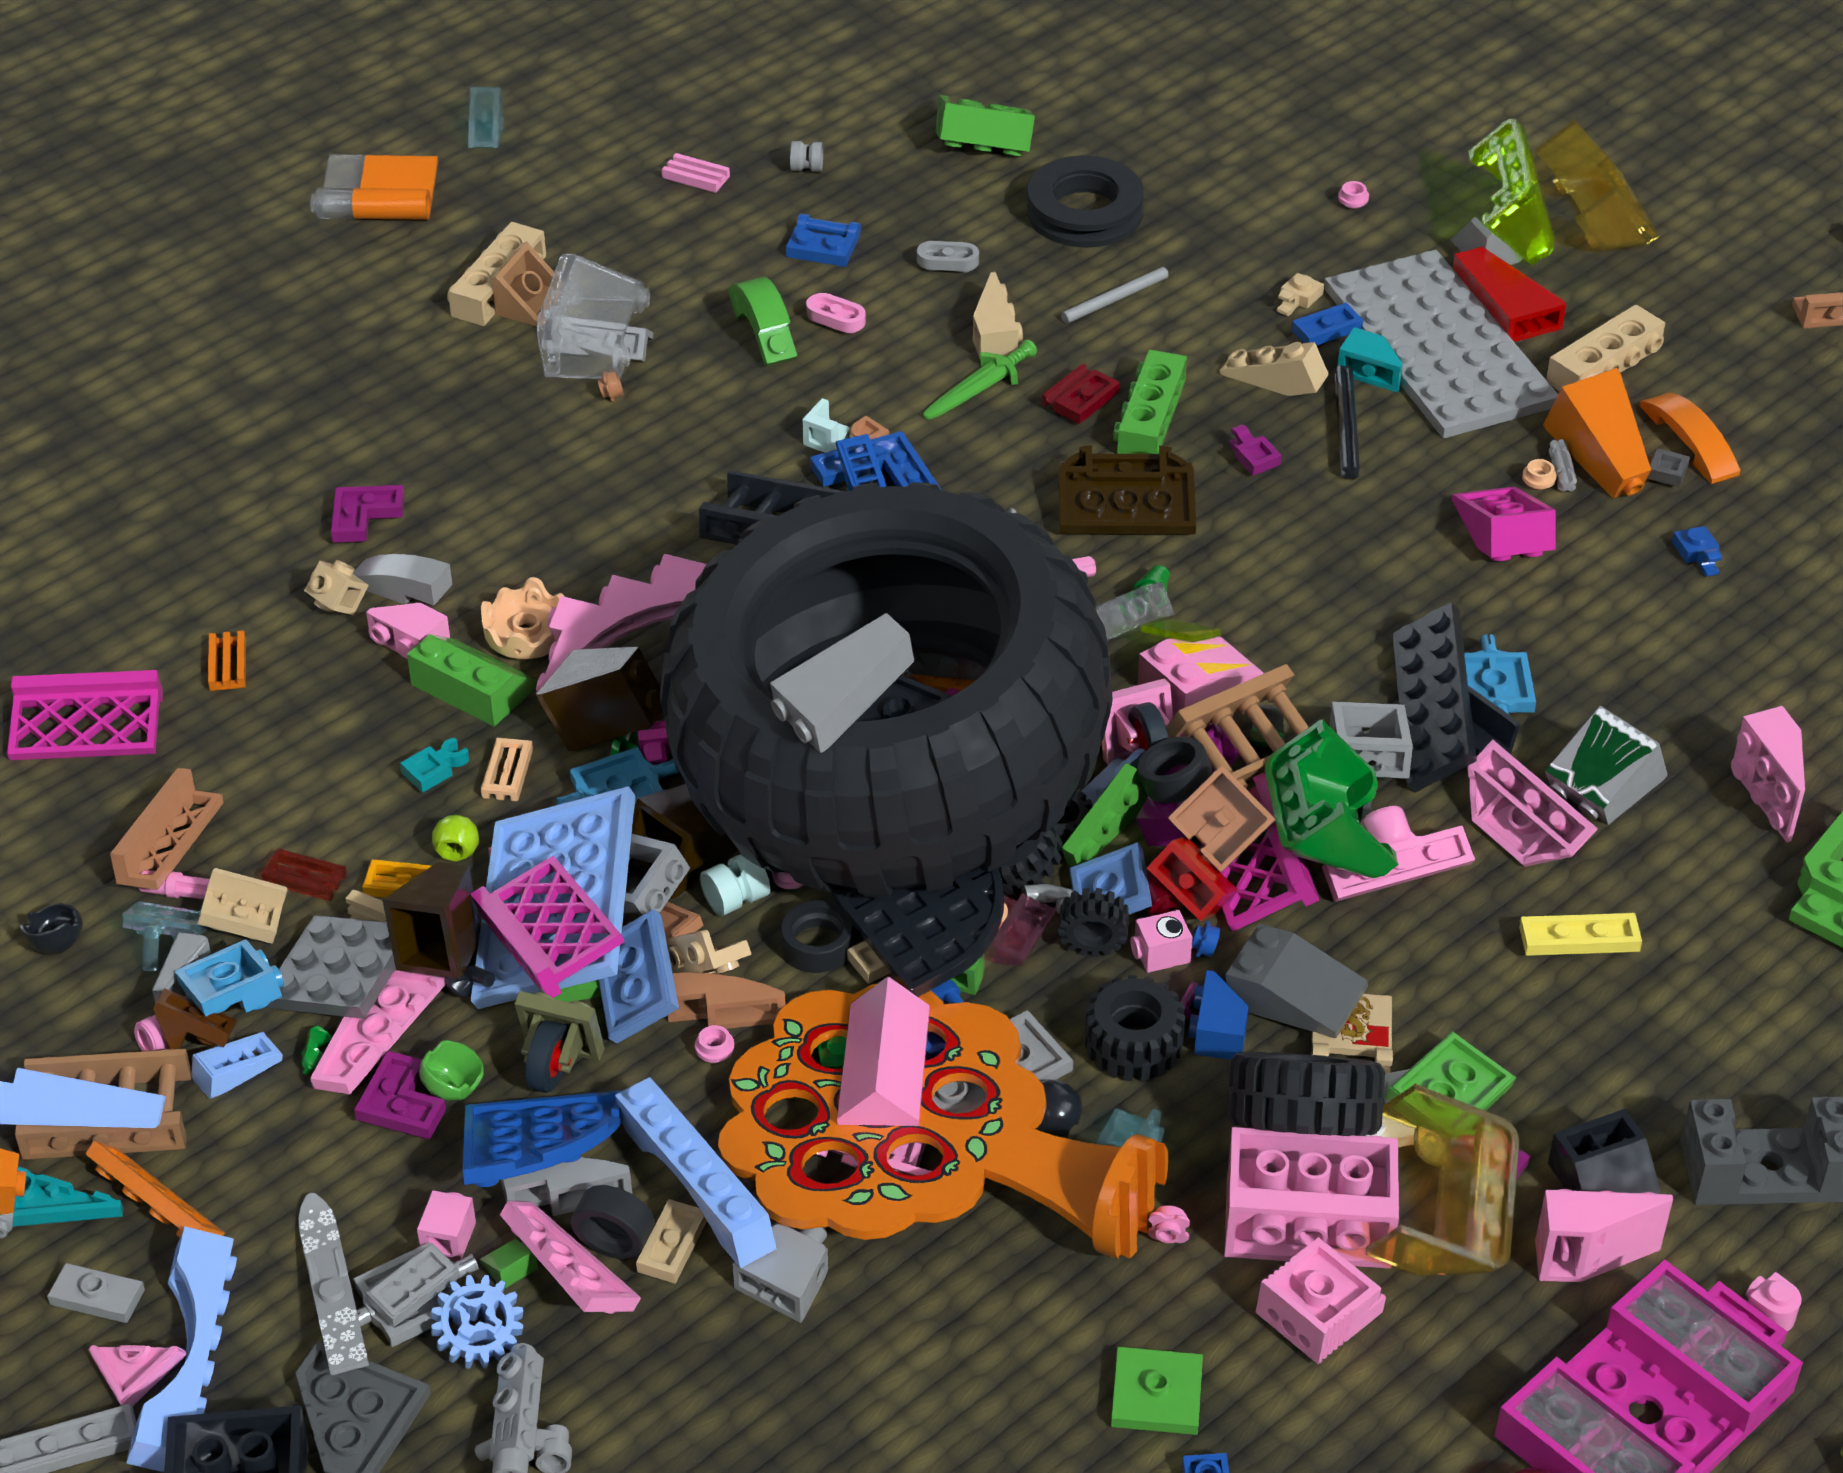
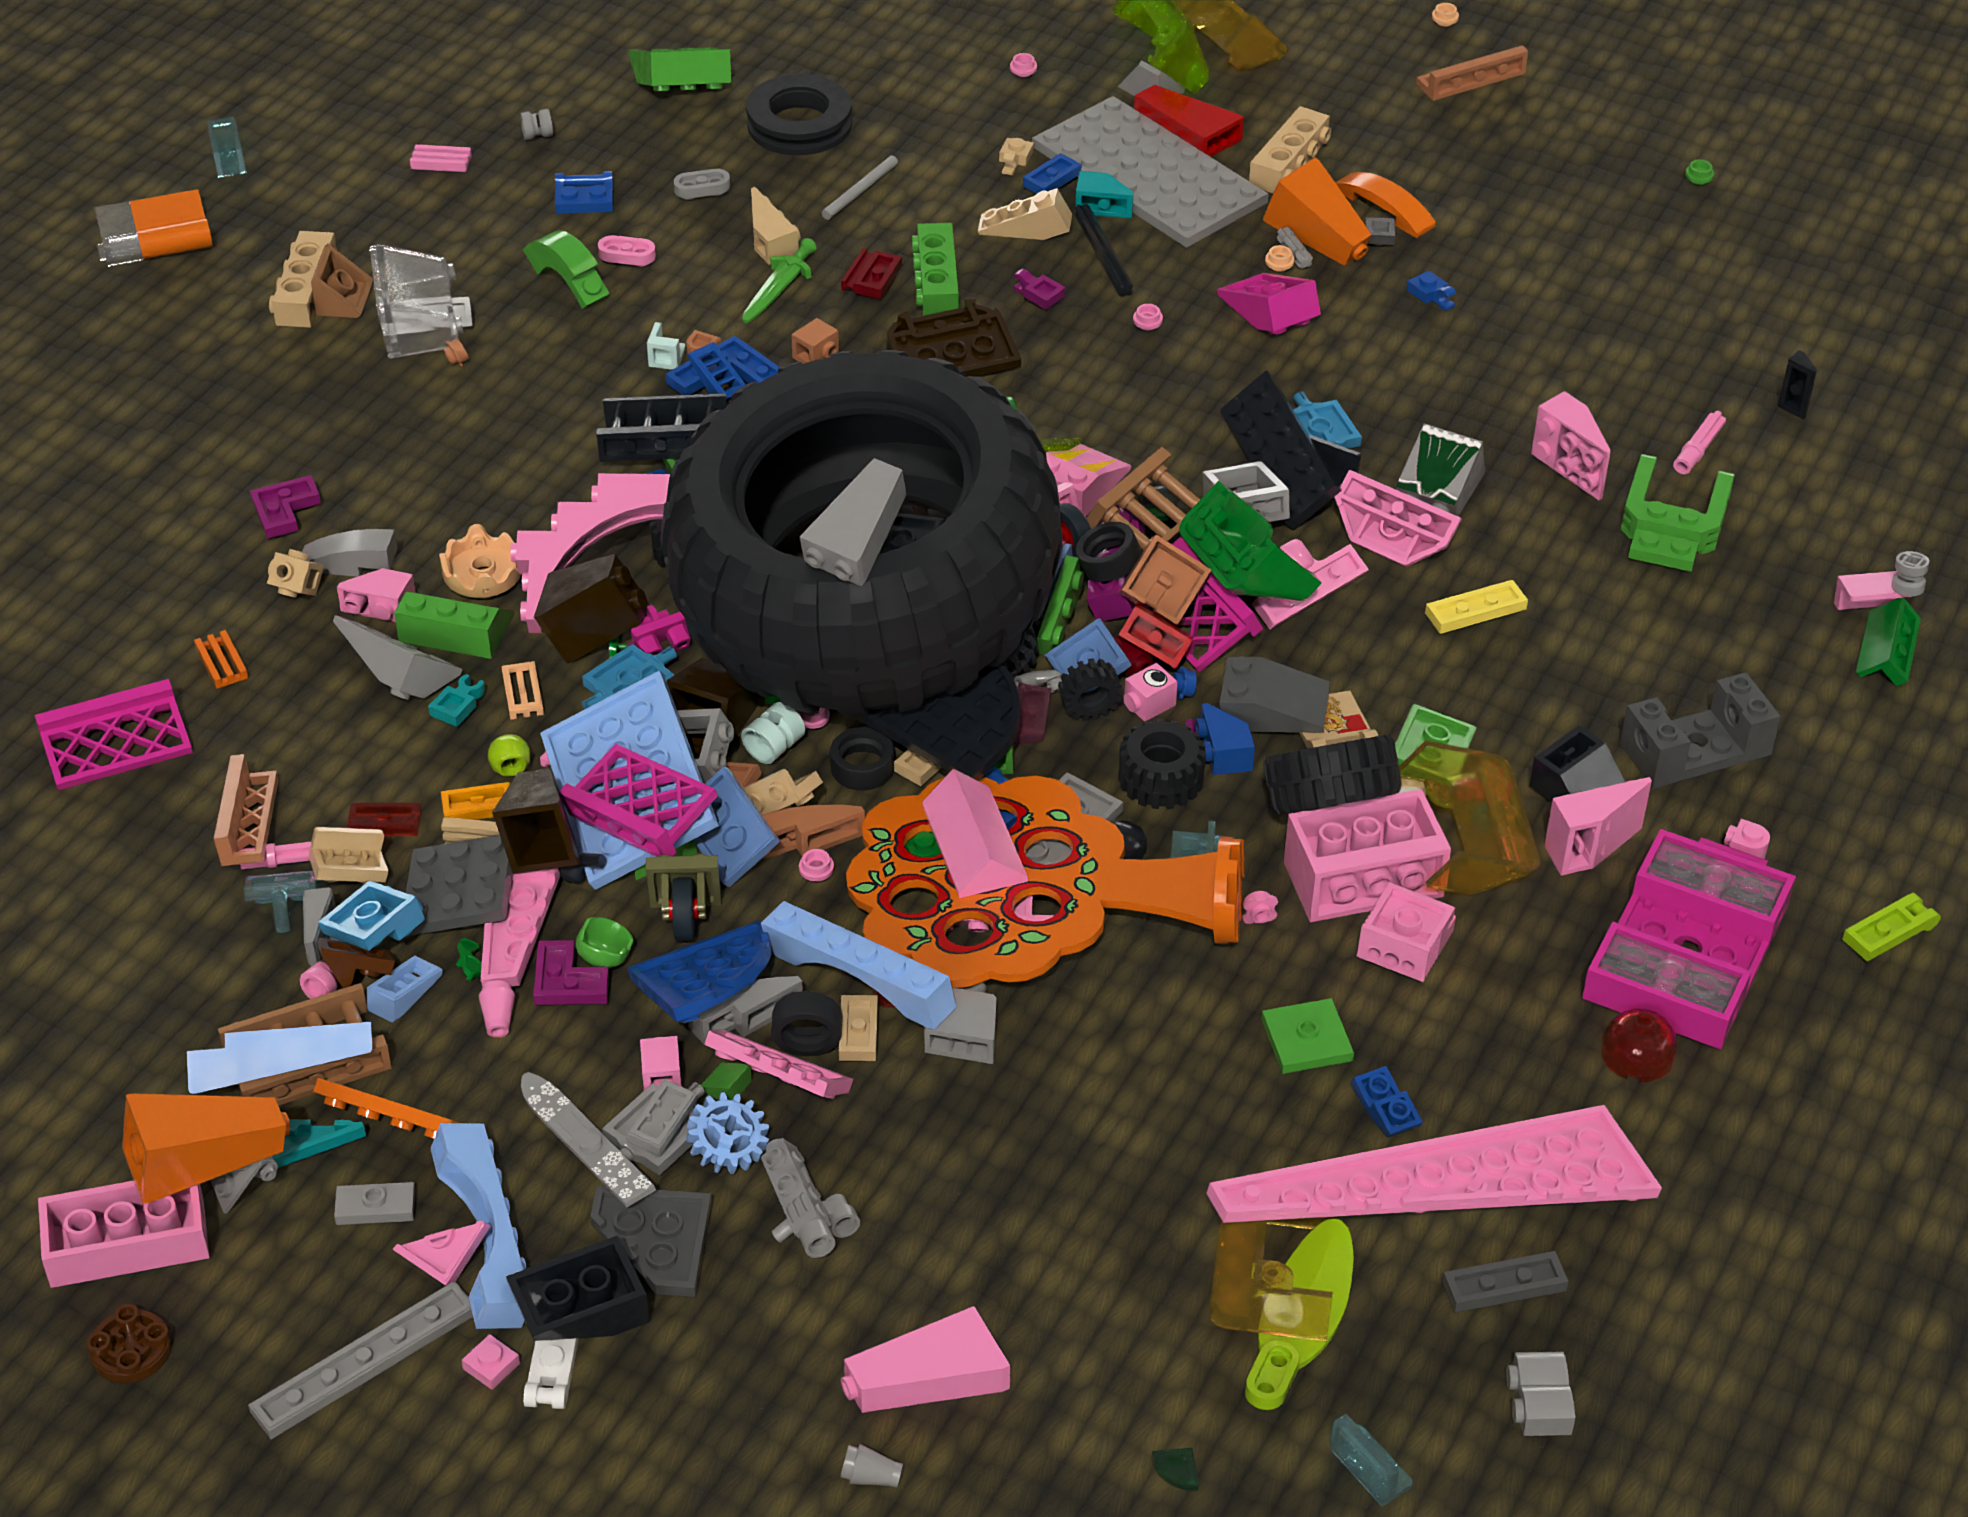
camera: 20 degrees left, 0 degrees up
black hair [19,903,83,955] -> none
none -> light grey wedge [333,615,462,700]
none -> bright pink cone [478,980,515,1037]
none -> nougat brick [792,318,839,364]
none -> bright pink plate [1133,304,1163,331]

